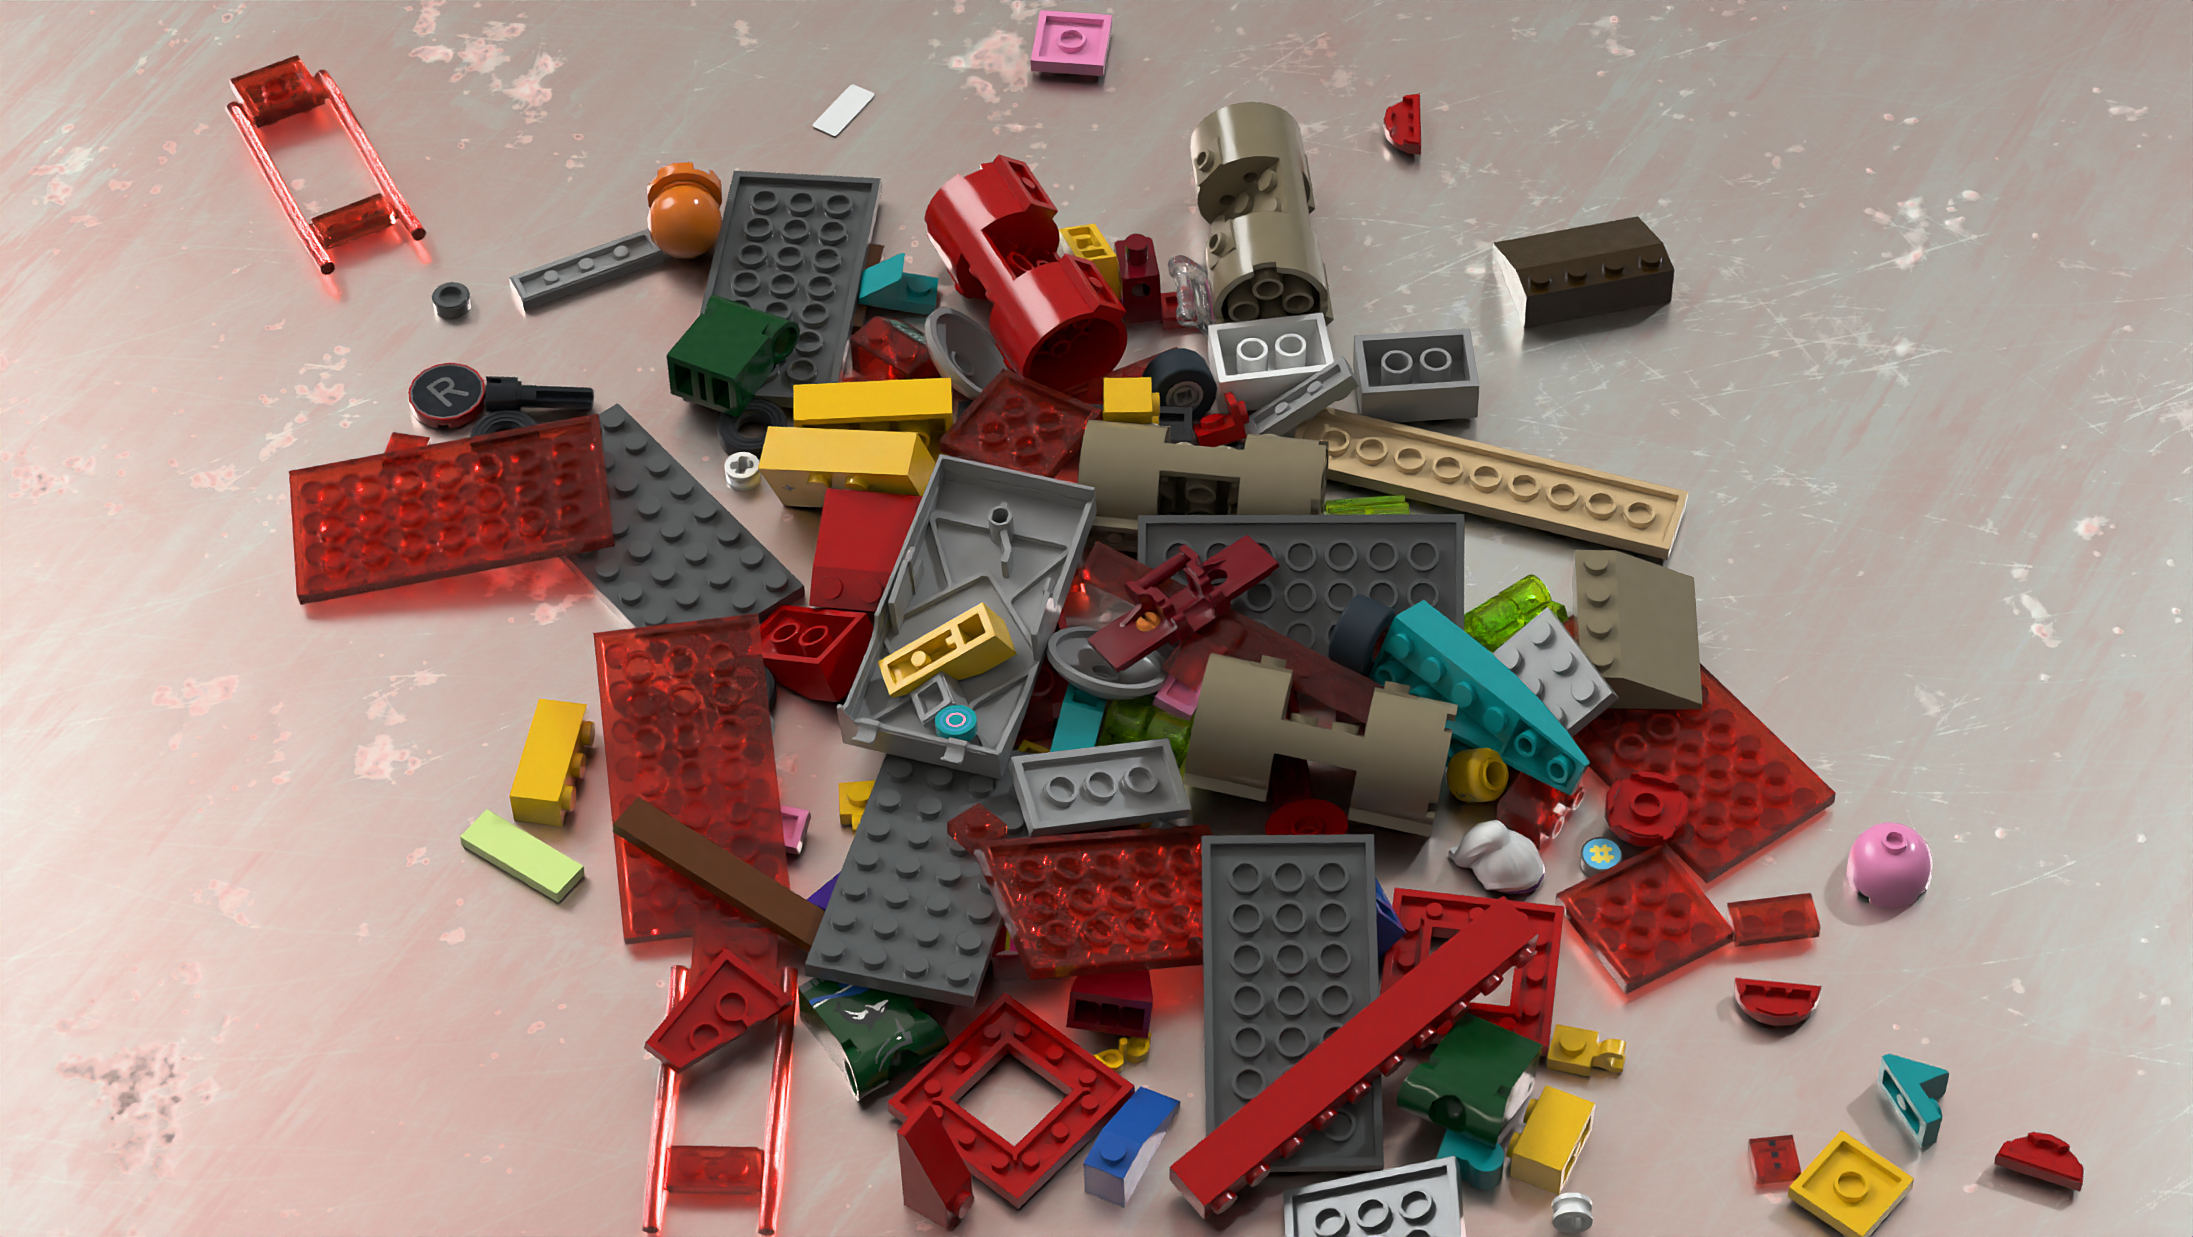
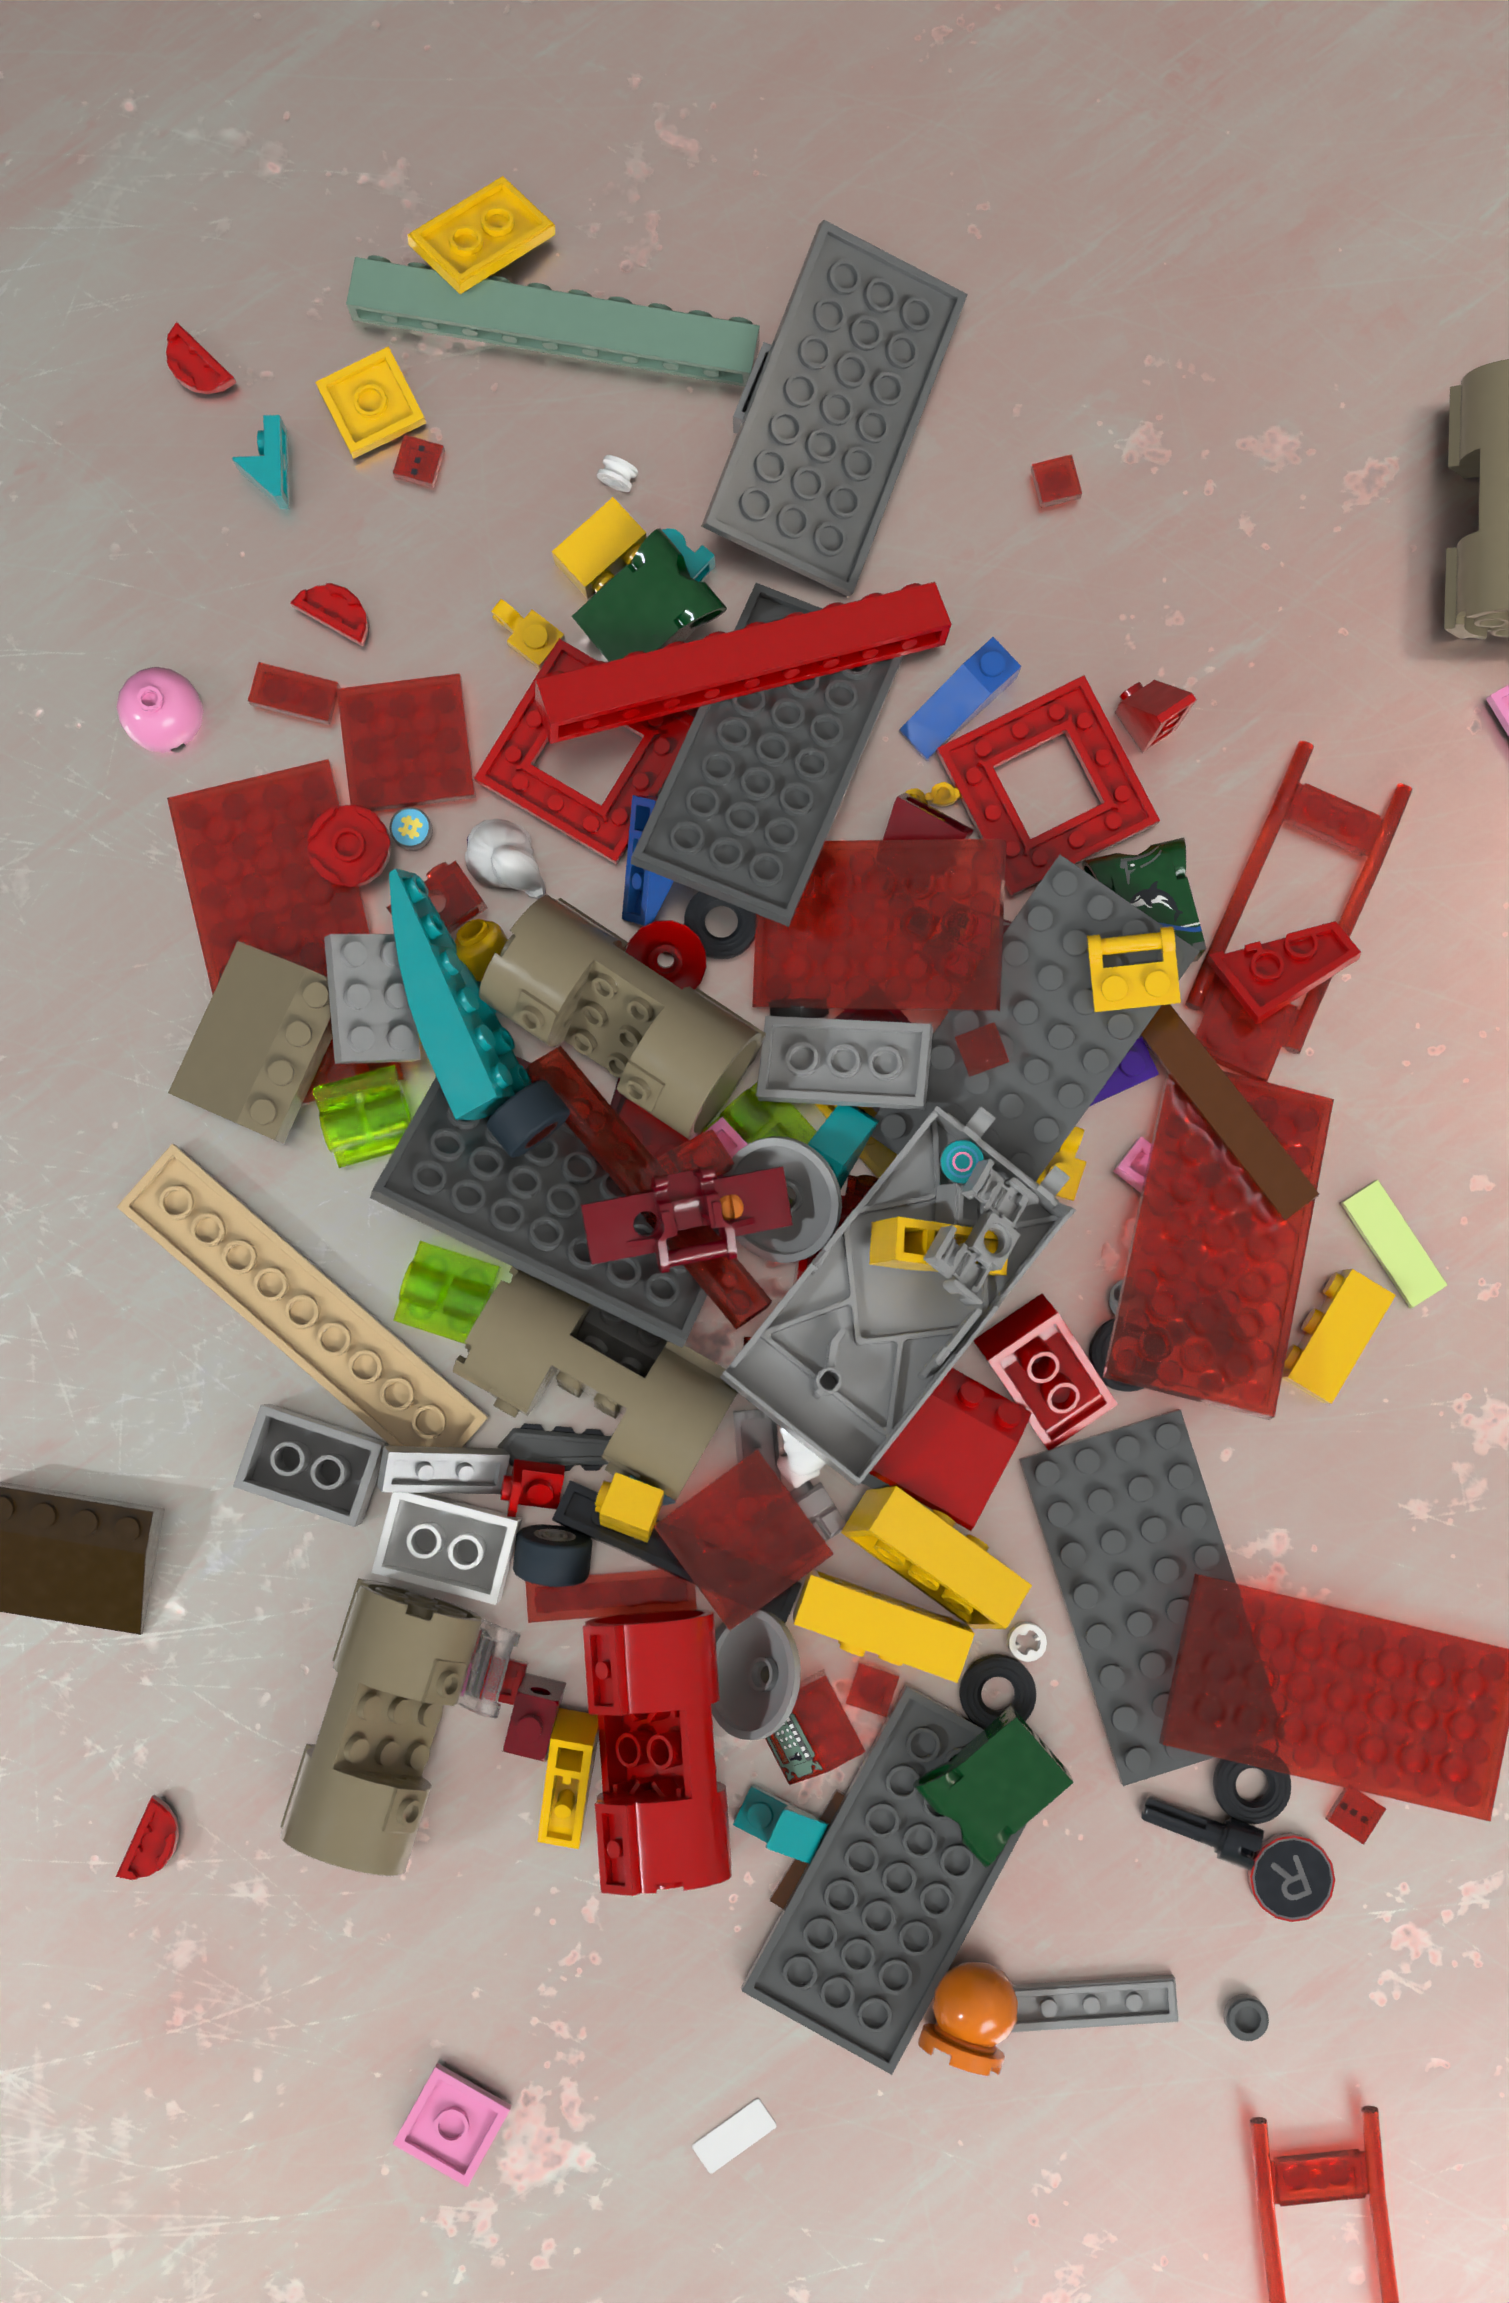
camera: 160 degrees left, 35 degrees up
none -> light grey piece [923,1159,1039,1306]
none -> yellow plate [1087,926,1181,1012]

